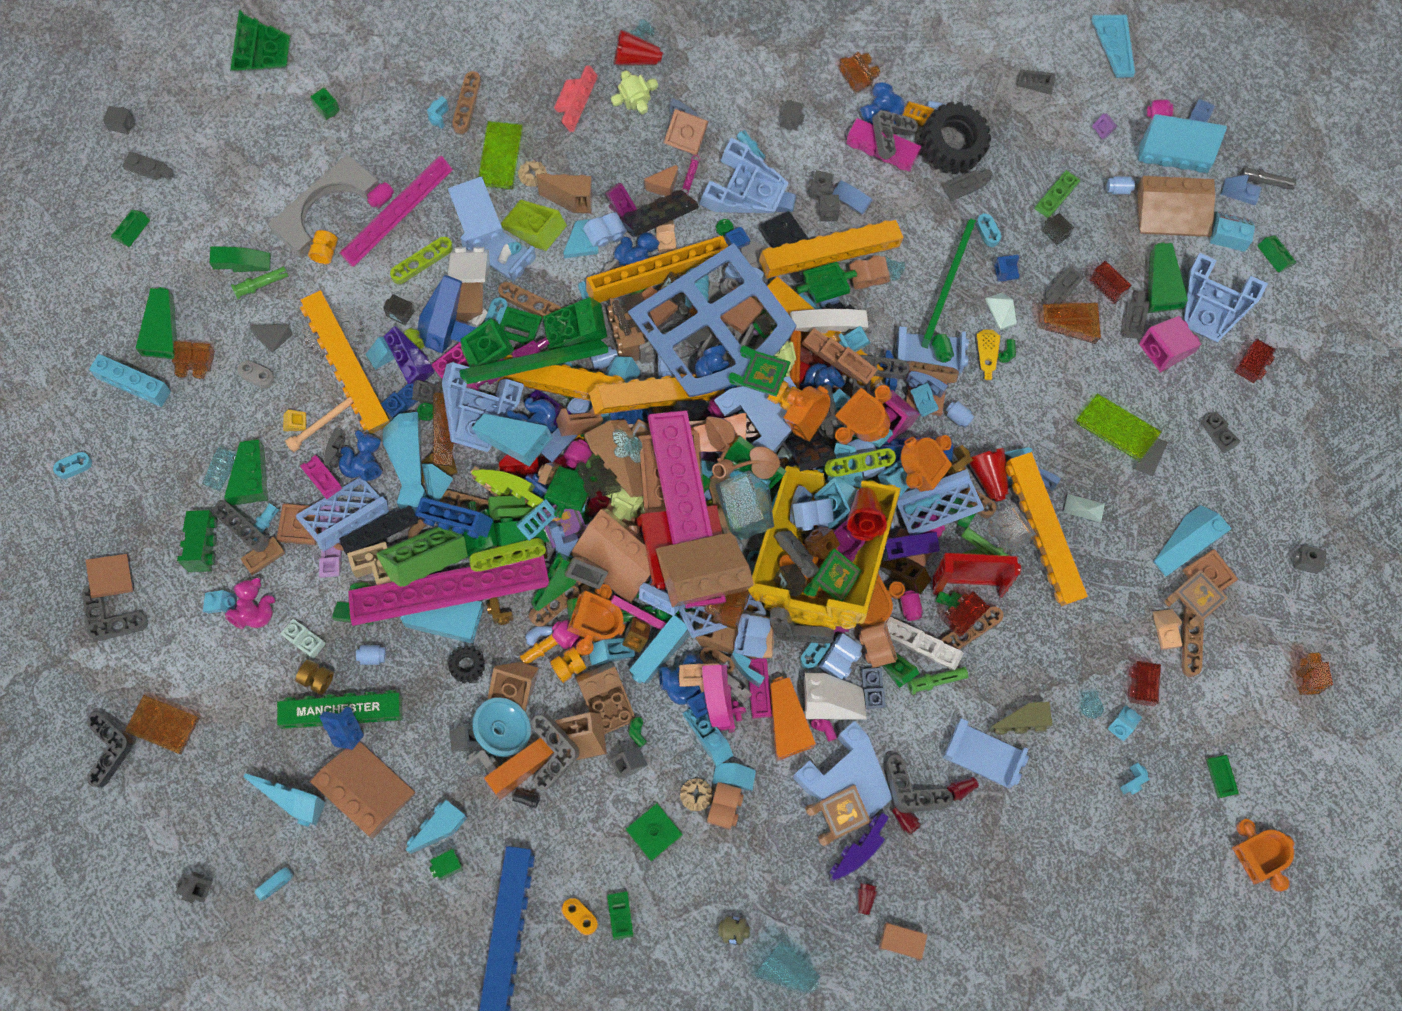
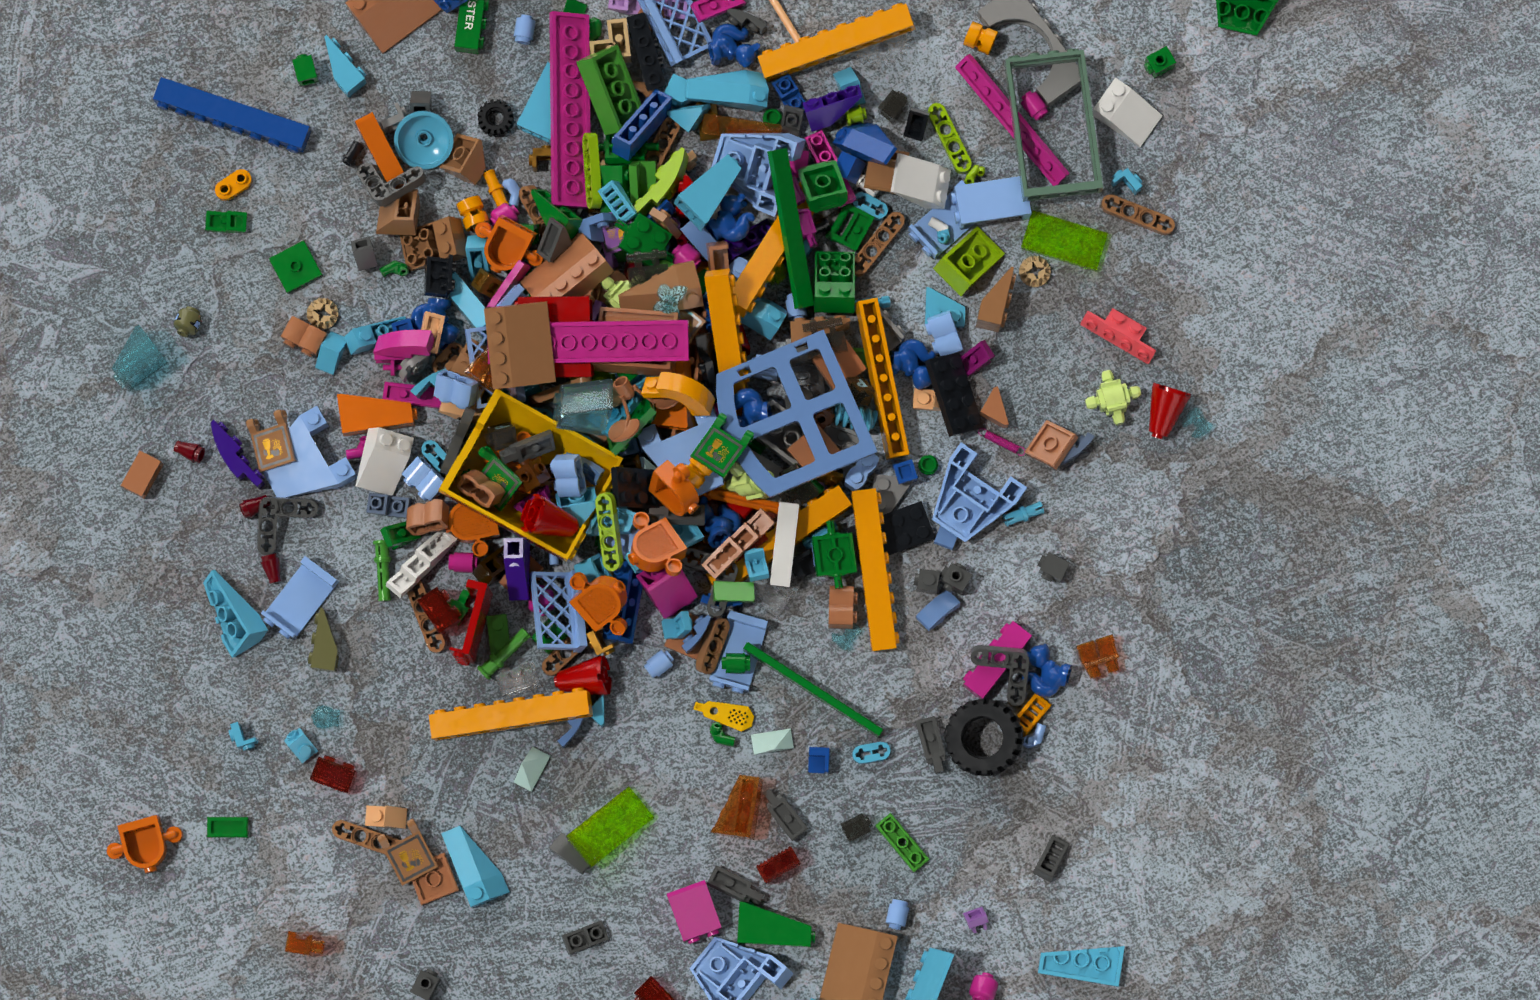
camera: 105 degrees right, 10 degrees up
medium azure axle [904,494,941,515] -> none
none -> medium azure wedge [203,570,268,658]
none -> black bracket [424,254,456,298]
none -> nougat brick [457,470,506,508]
none -> light orange arch [641,372,715,416]
none -> bright green slope [713,581,755,603]
none -> black slope [903,106,931,141]
none -> lime arm [964,165,985,184]
none -> sand green door [1004,48,1103,202]
none -> white slope [1093,78,1163,148]

